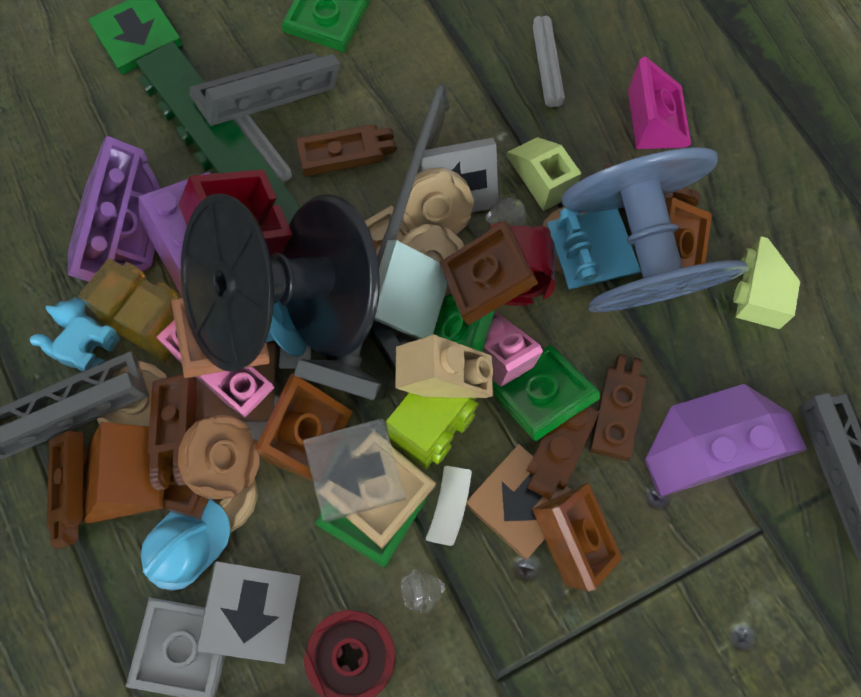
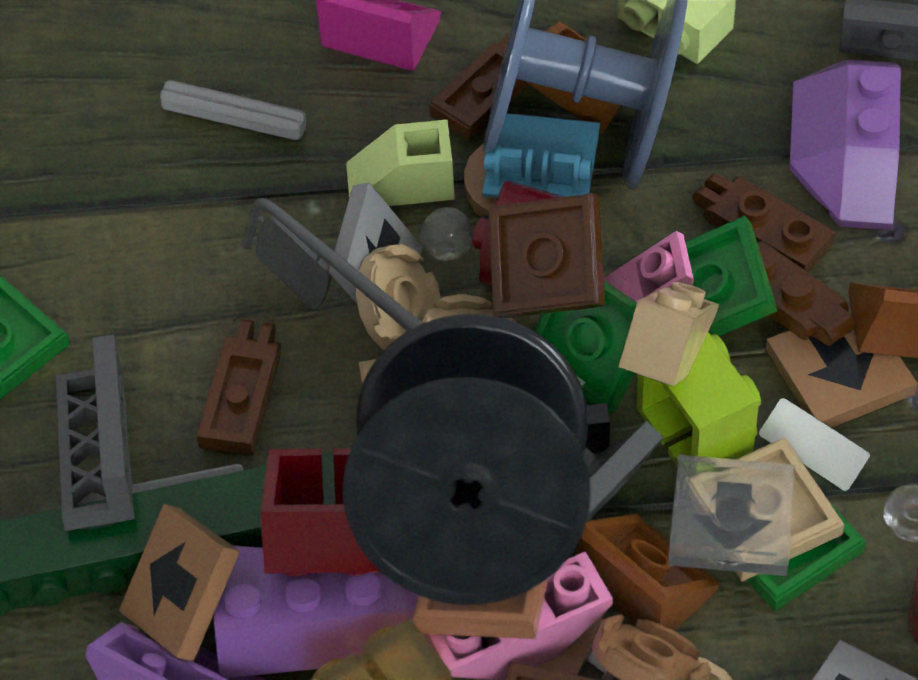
camera: 60 degrees left, 15 degrees down
none -> medium nougat tile [119,504,240,661]

